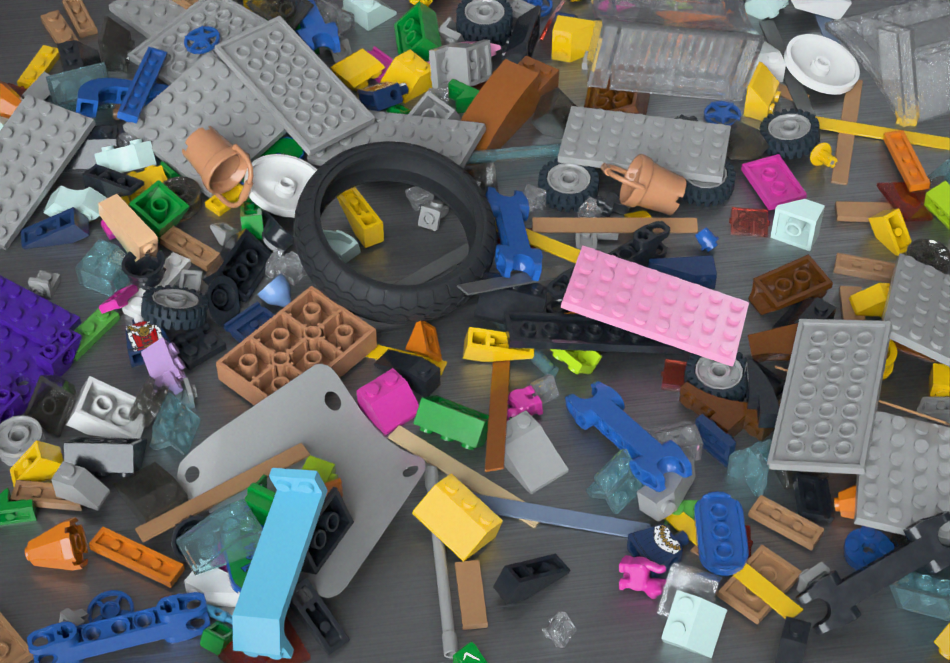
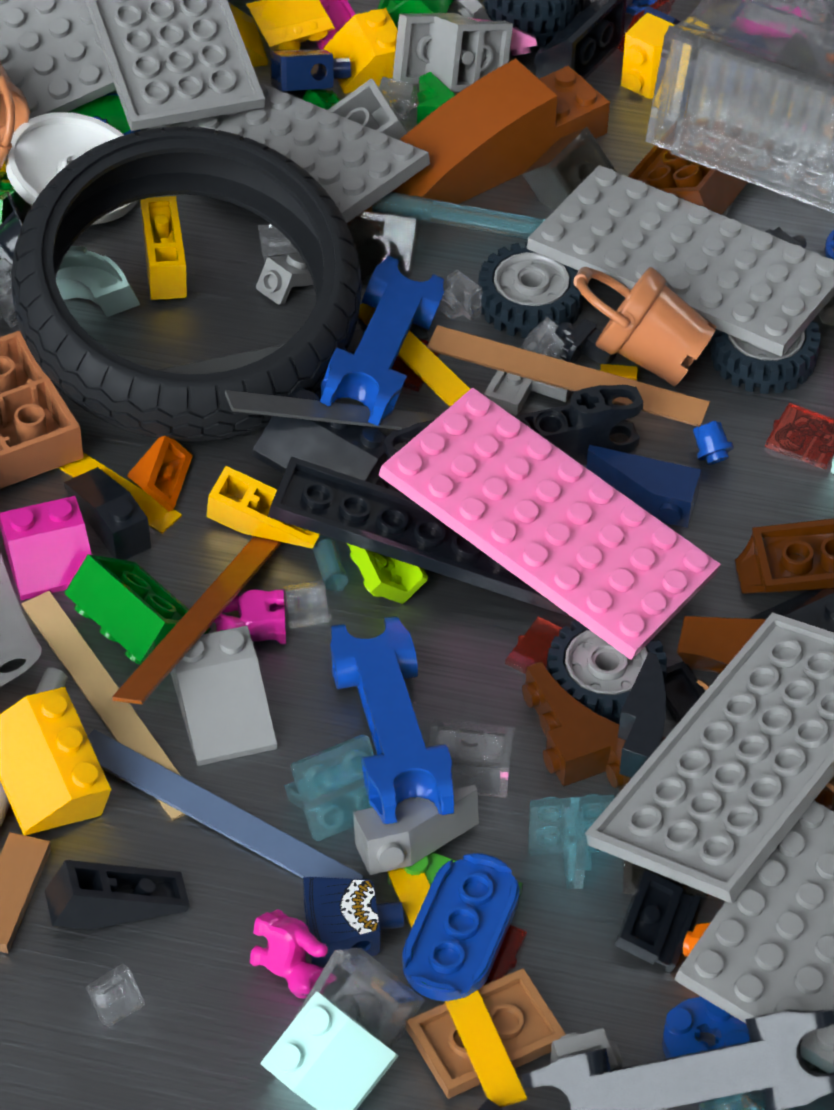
camera: 20 degrees right, 0 degrees up
dark blue plate [693,414,736,467] -> none
medium nougat plate [748,495,825,551] -> none

